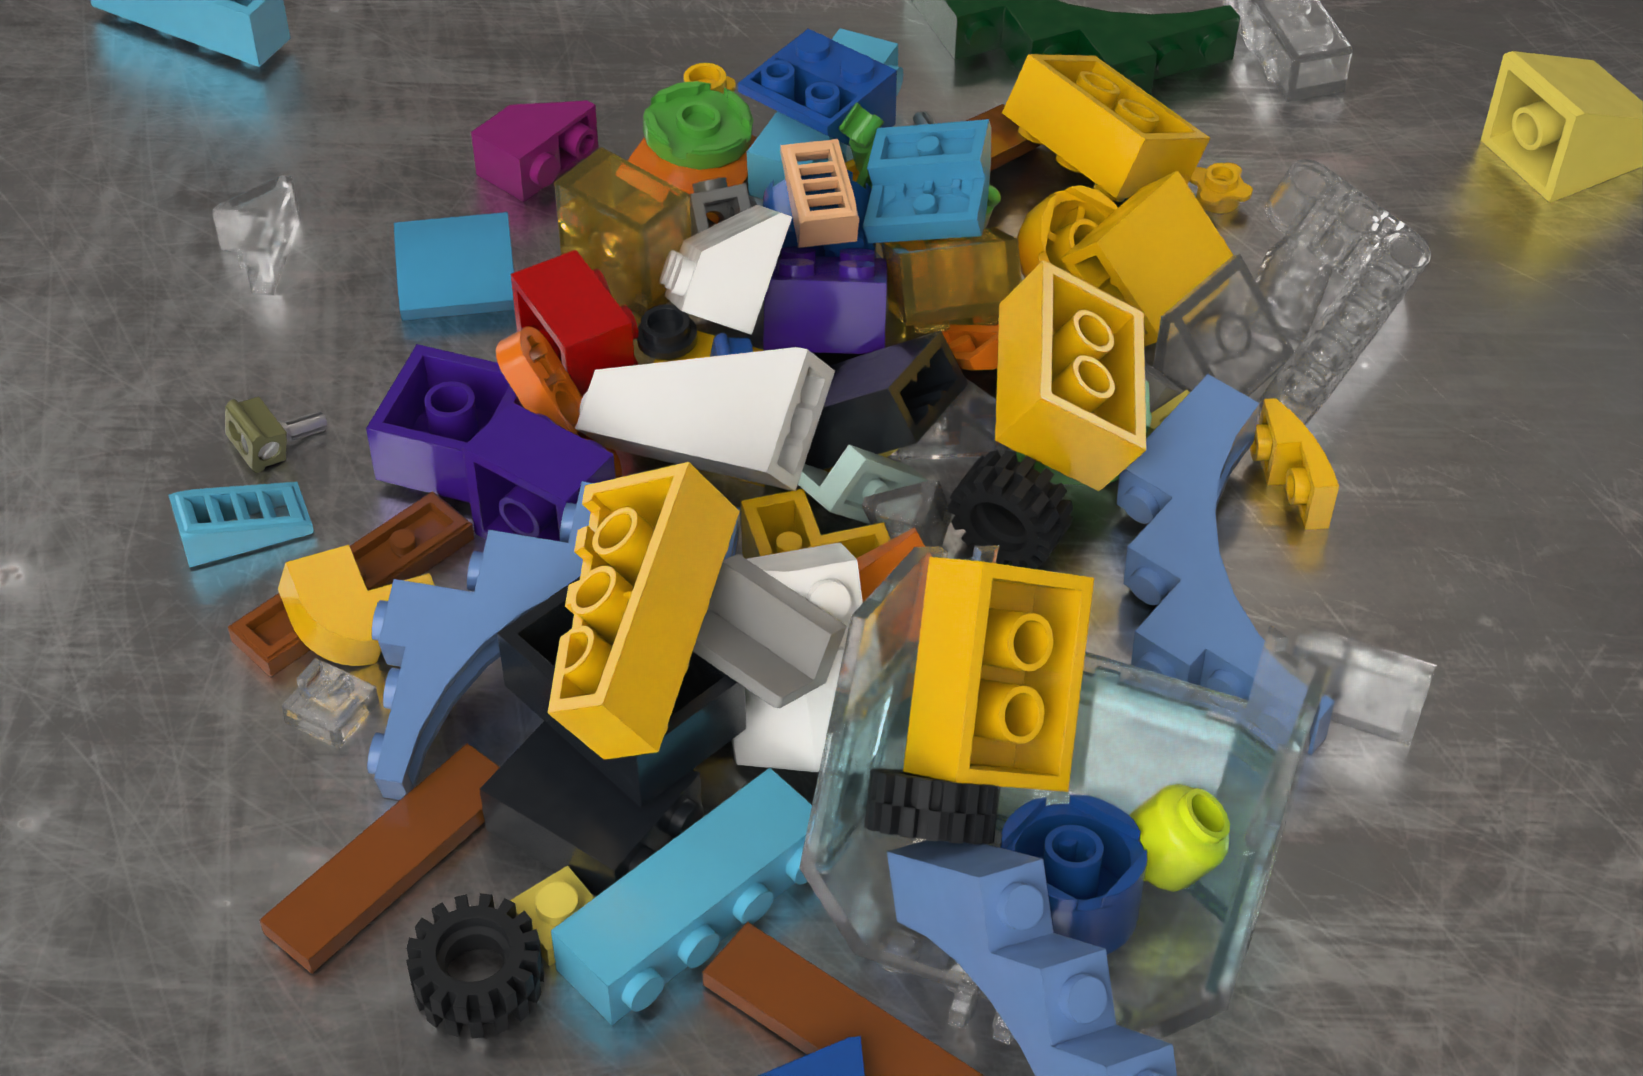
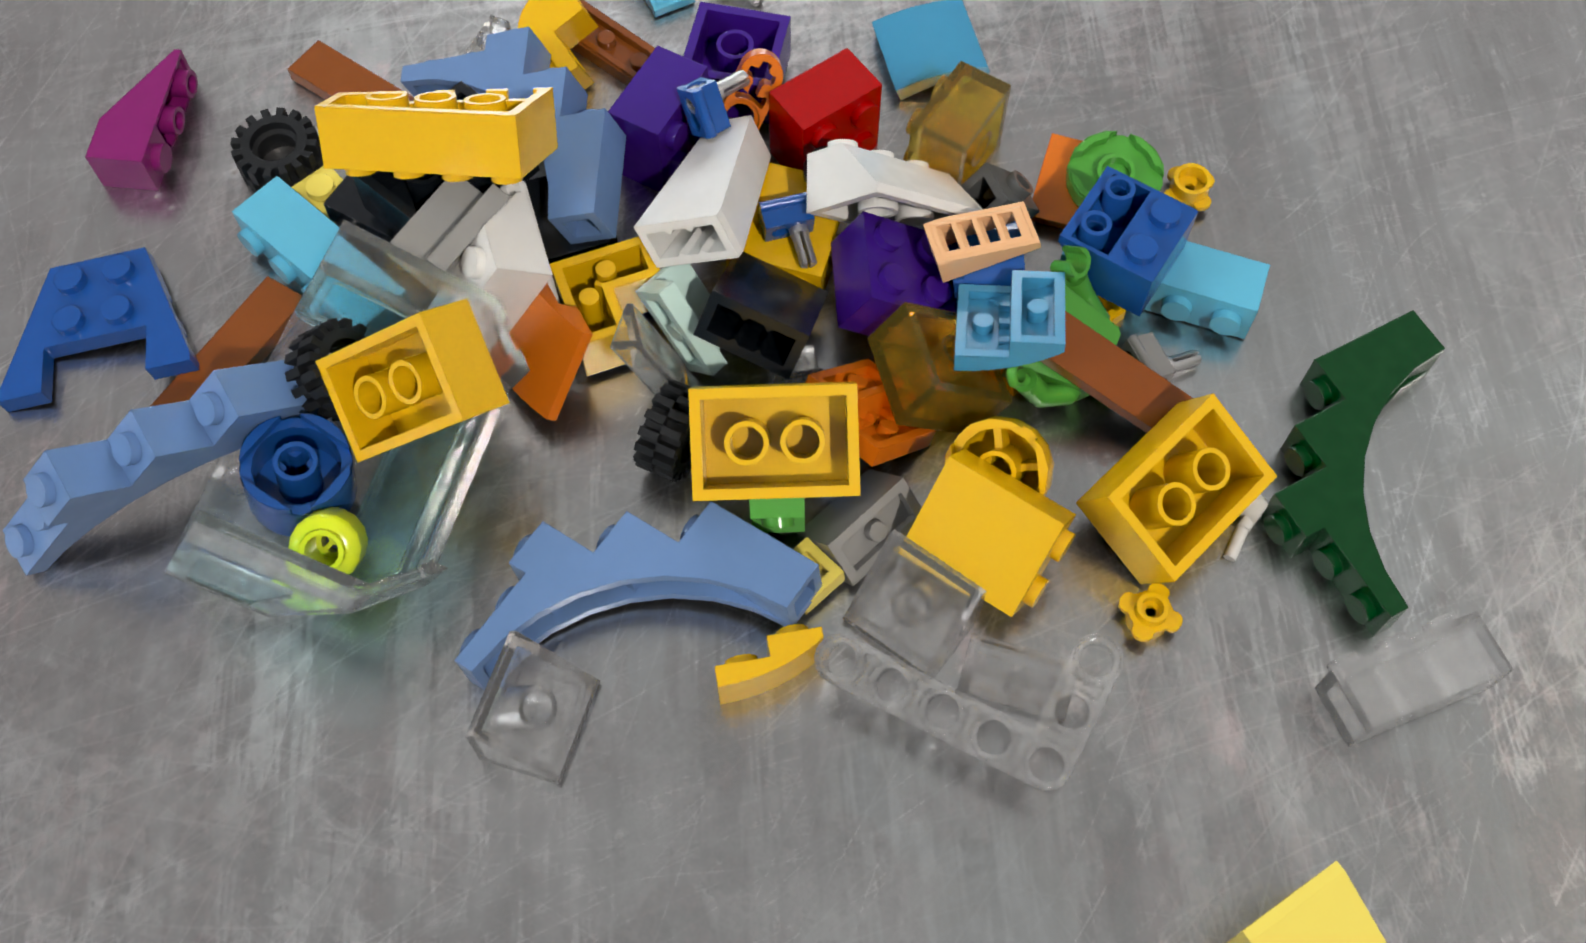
camera: 85 degrees right, 15 degrees up
magenta slope [471,100,599,202] -> none
none -> blue piece [677,70,750,139]

